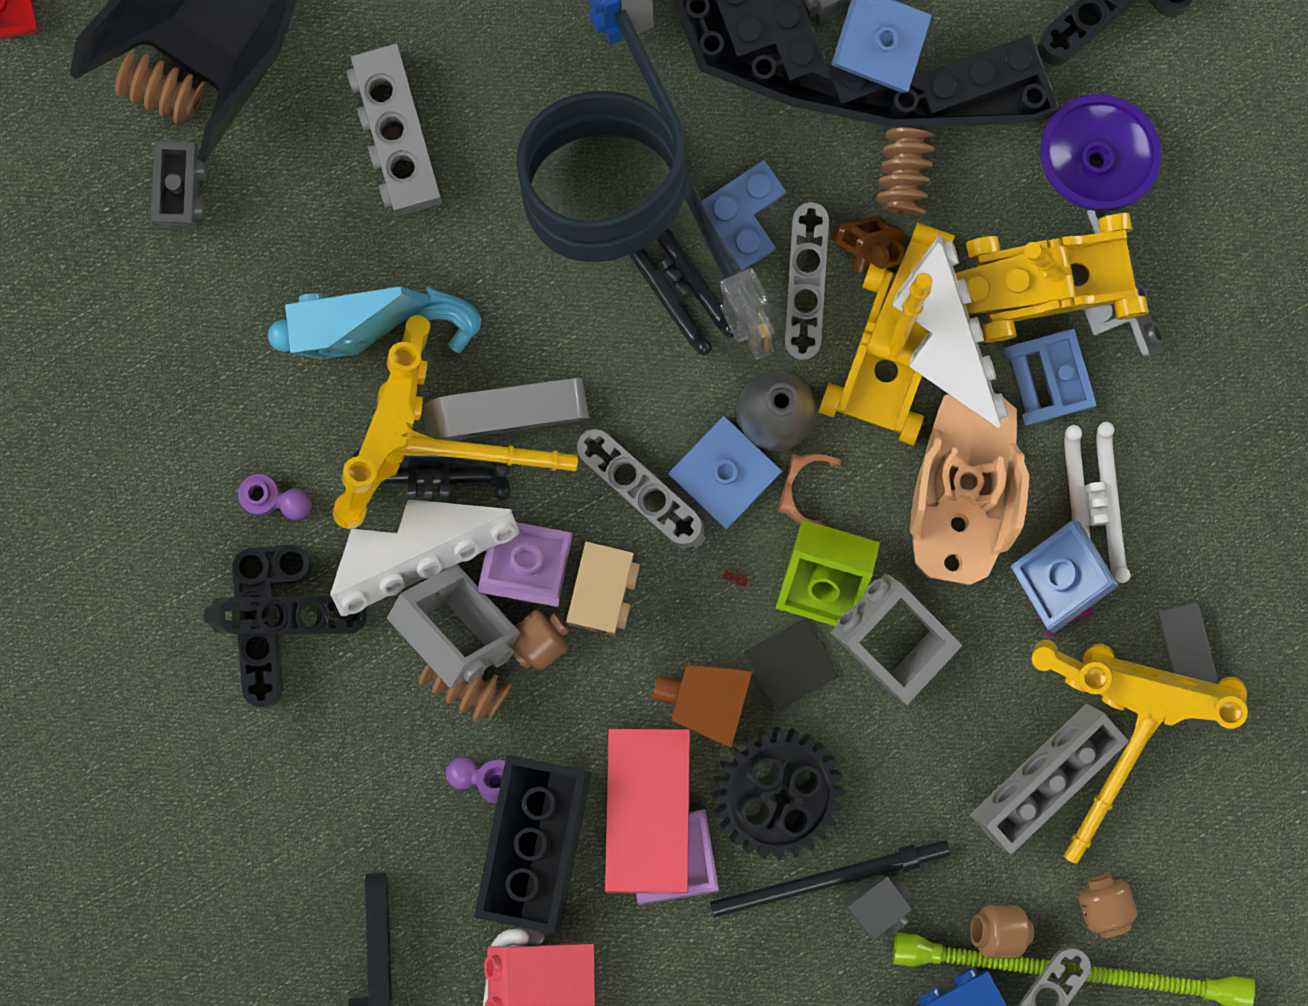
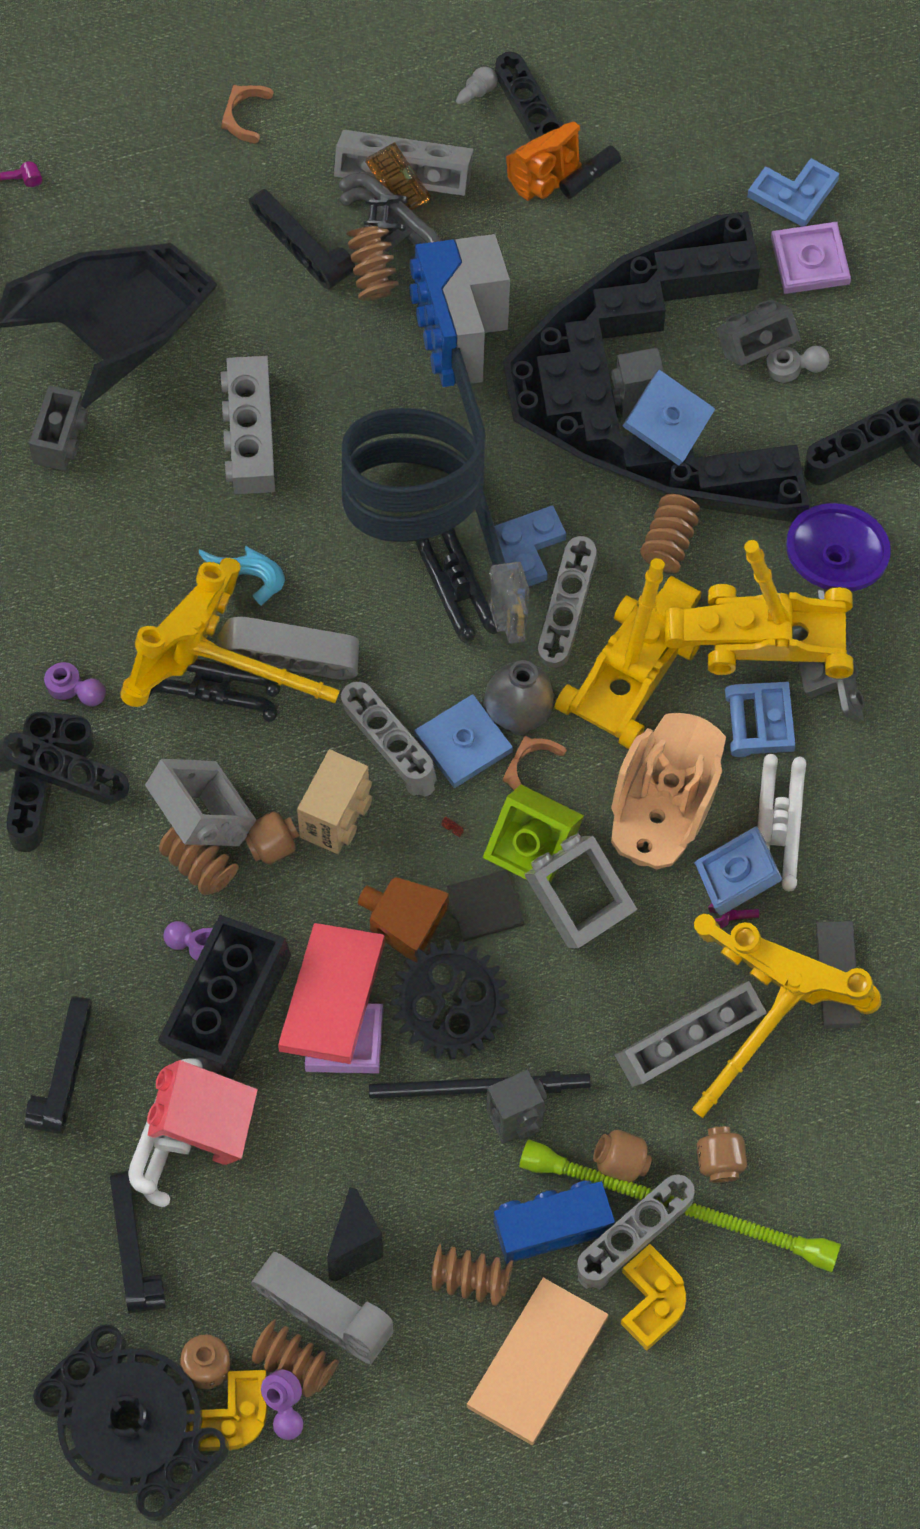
camera: 15 degrees right, 20 degrees down
medium nougat piece [115,48,208,125] -> none
medium azure slope [268,286,429,360] -> none
white slope [330,499,519,616] -> none
lavender plate [478,522,573,607] -> none
reddish brown piece [830,216,904,273] -> none
white slope [892,234,1008,428] -> none

